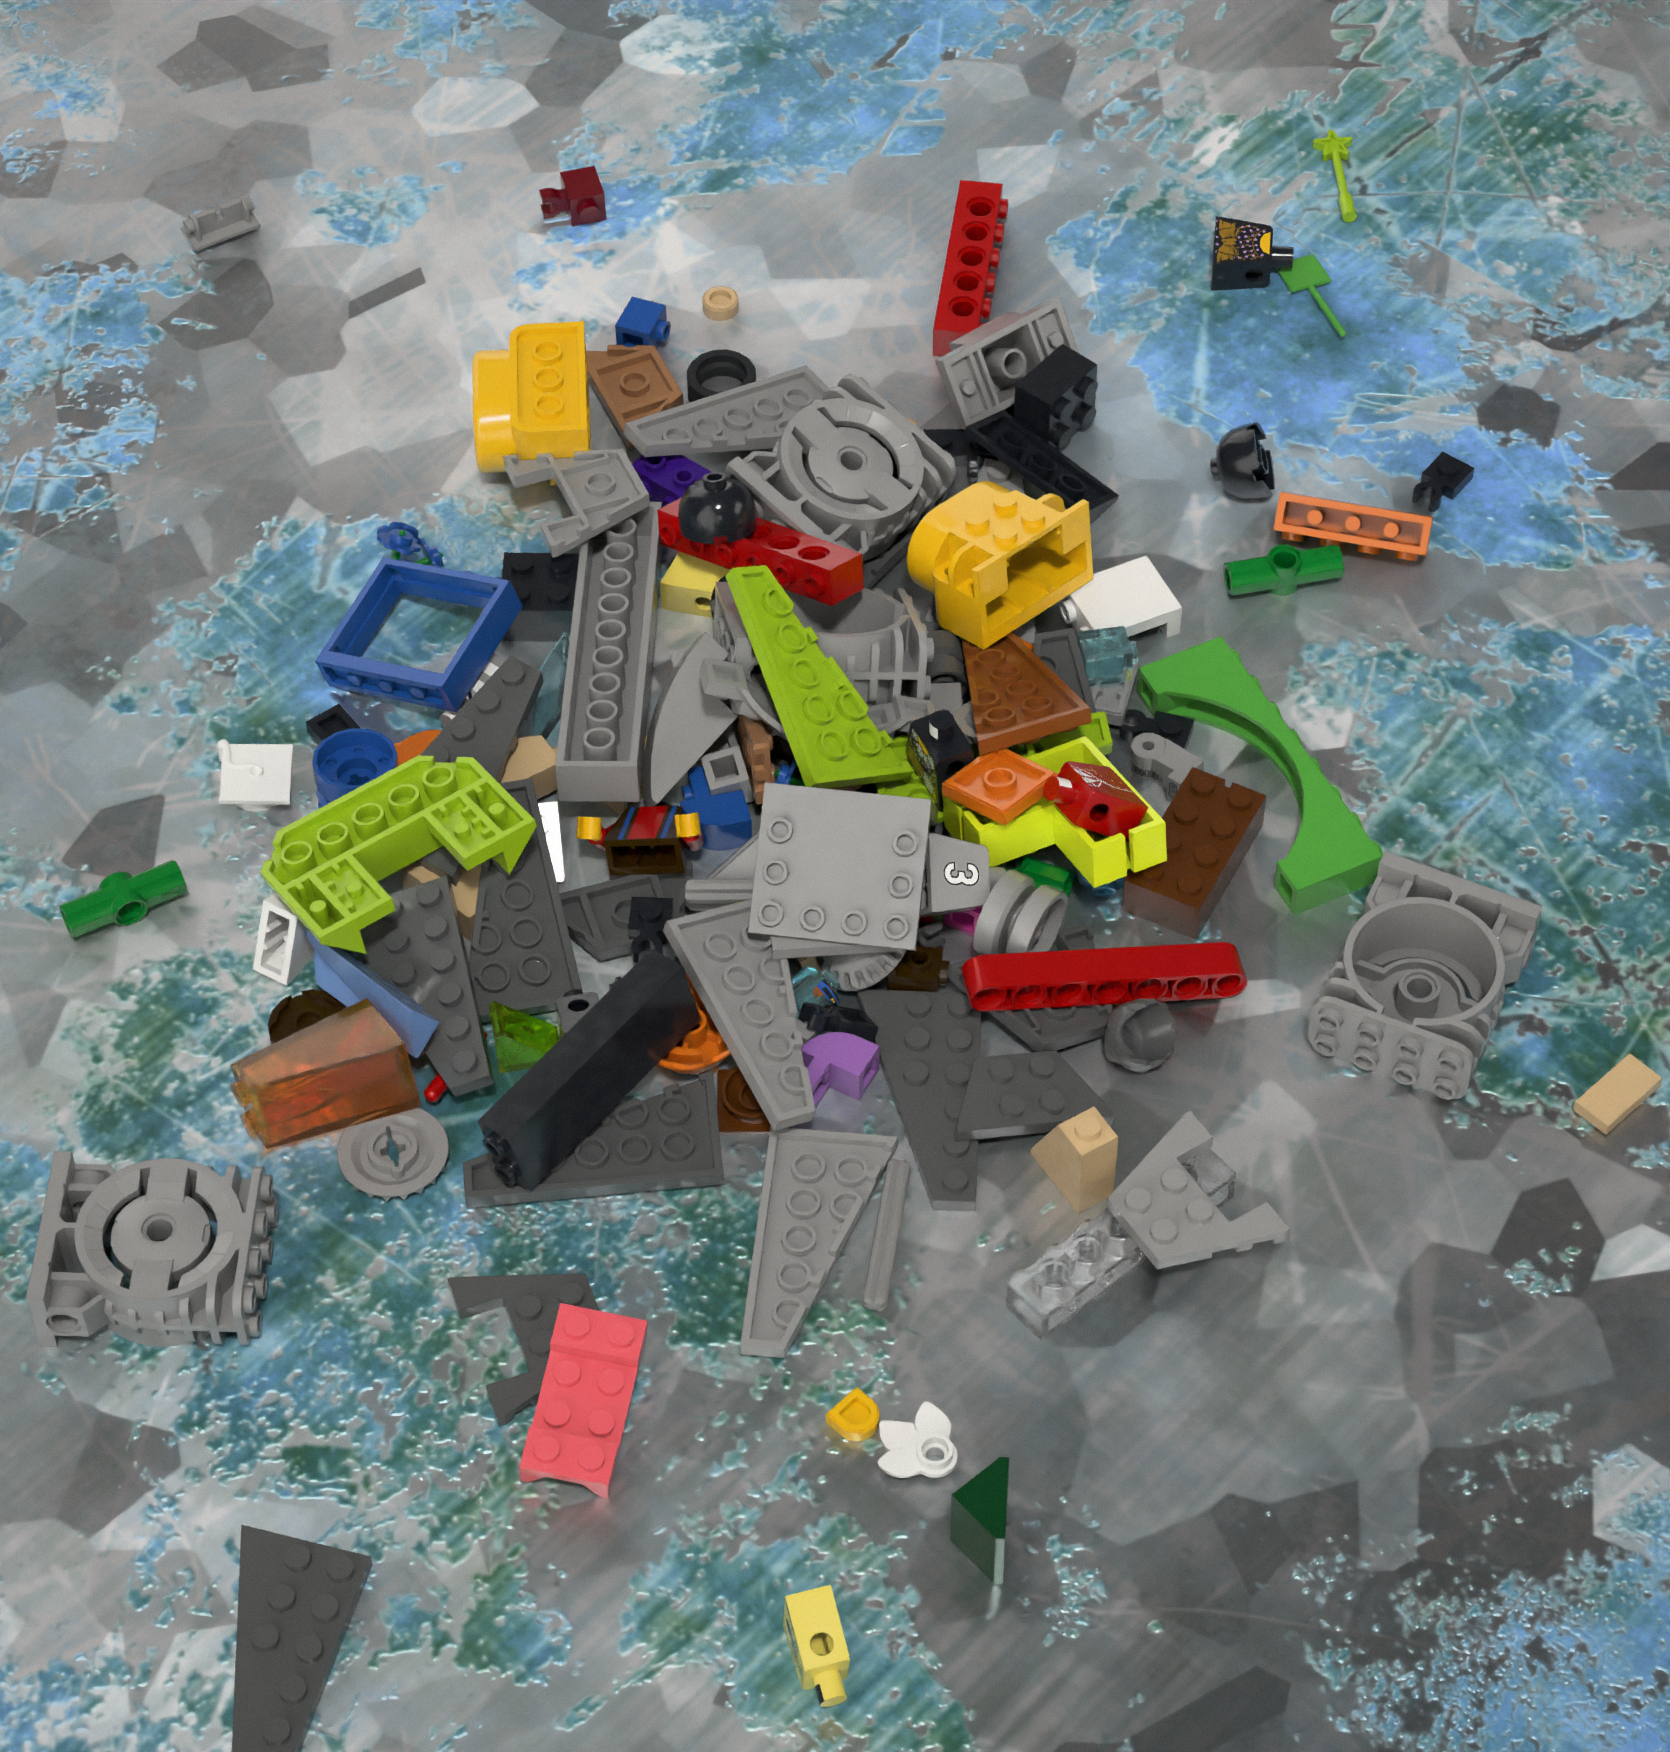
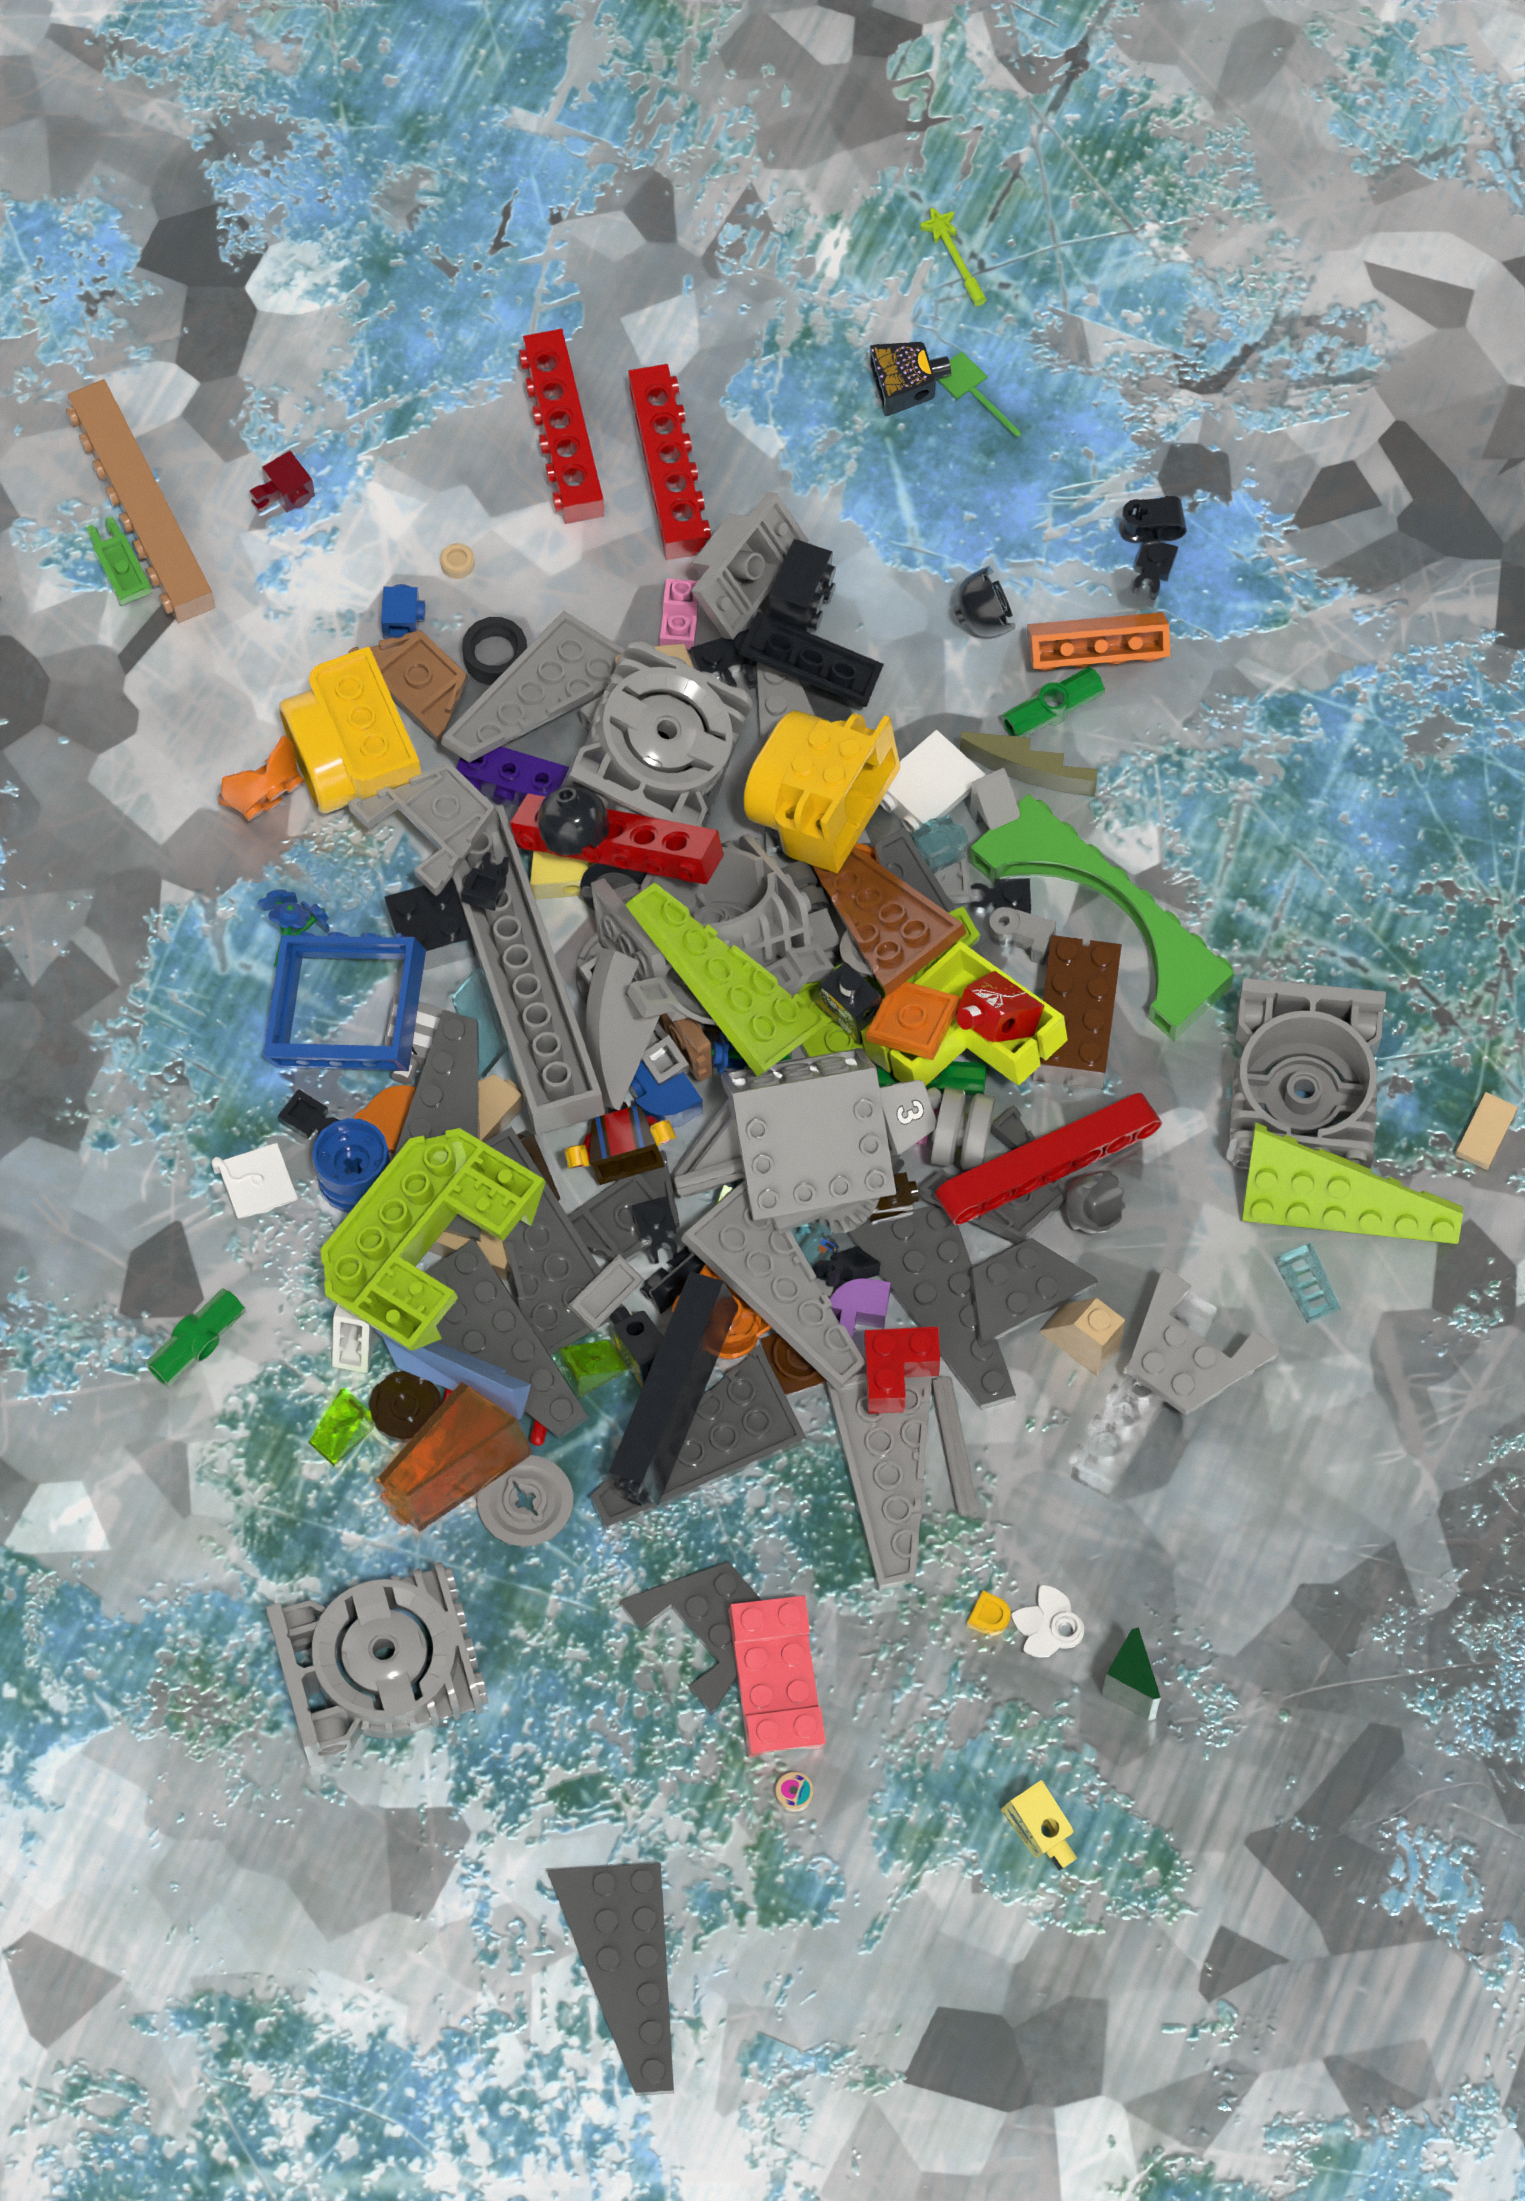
camera: 20 degrees left, 15 degrees up
none -> medium nougat brick [66,379,216,624]
none -> bright green hinge [86,516,152,606]
none -> orange brick [217,735,305,821]
none -> clear neon green slope [308,1387,374,1466]
none -> black plate [461,852,509,911]
none -> red brick [518,328,605,524]
none -> light grey tile [568,1254,645,1331]
none -> bright pink slope [660,579,699,650]
none -> tile [776,1772,814,1812]
none -> red brick [864,1327,940,1414]
none -> olive slope [960,731,1098,797]
none -> light grey slope [970,768,1020,830]
none -> black piece [1119,496,1187,543]
none -> lime wing [1242,1122,1463,1244]
none -> clear light blue slope [1274,1242,1341,1323]

